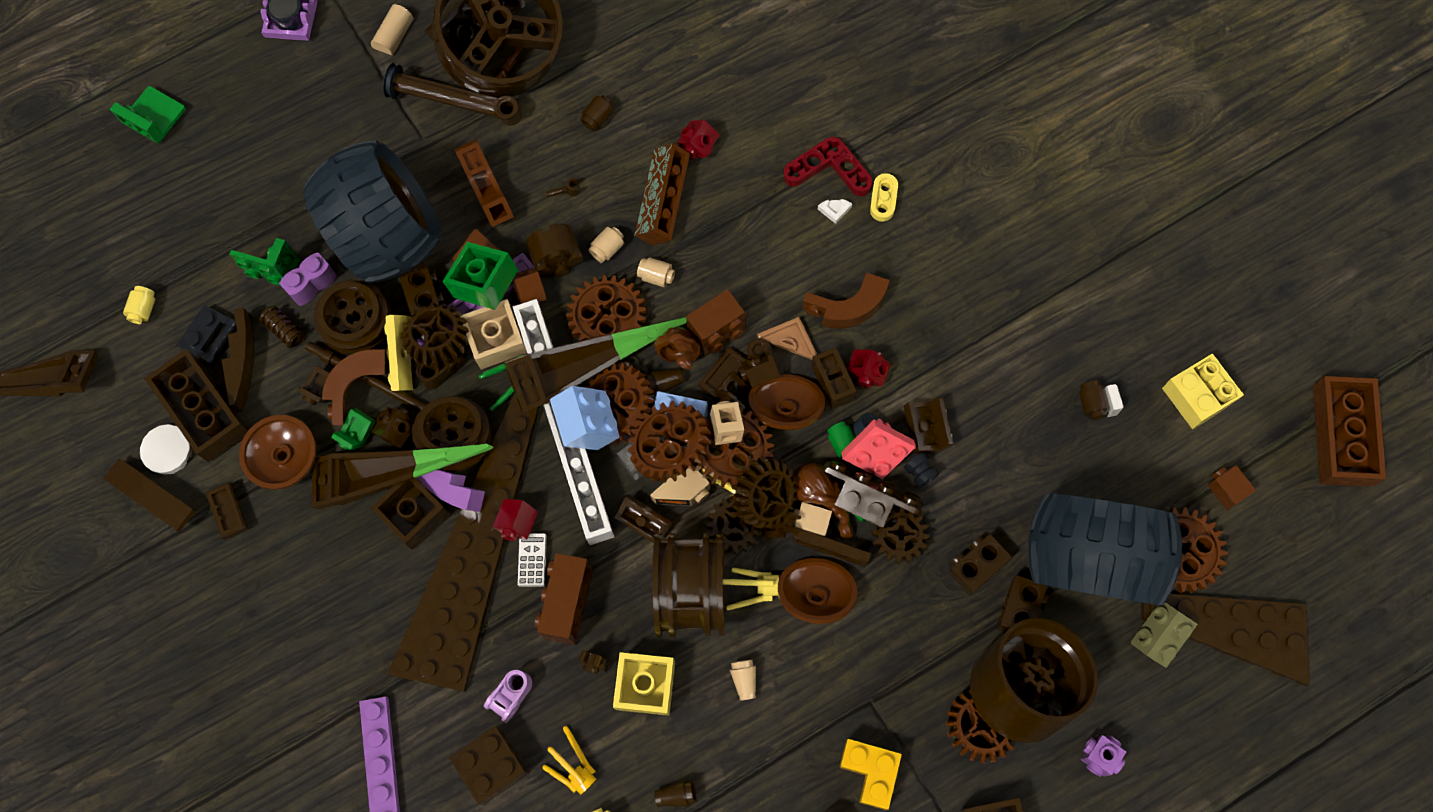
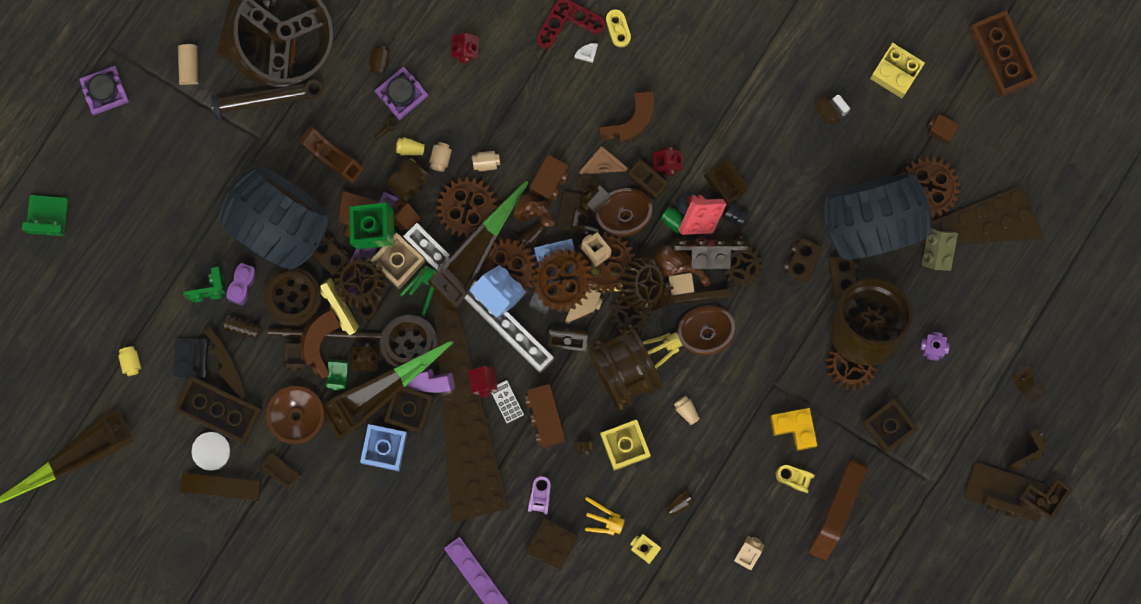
camera: 35 degrees left, 10 degrees up
reddish brown brick [634,143,690,246] -> none
none -> light blue brick [360,424,407,471]
none -> piece [375,67,428,121]
none -> light yellow cone [396,137,424,156]

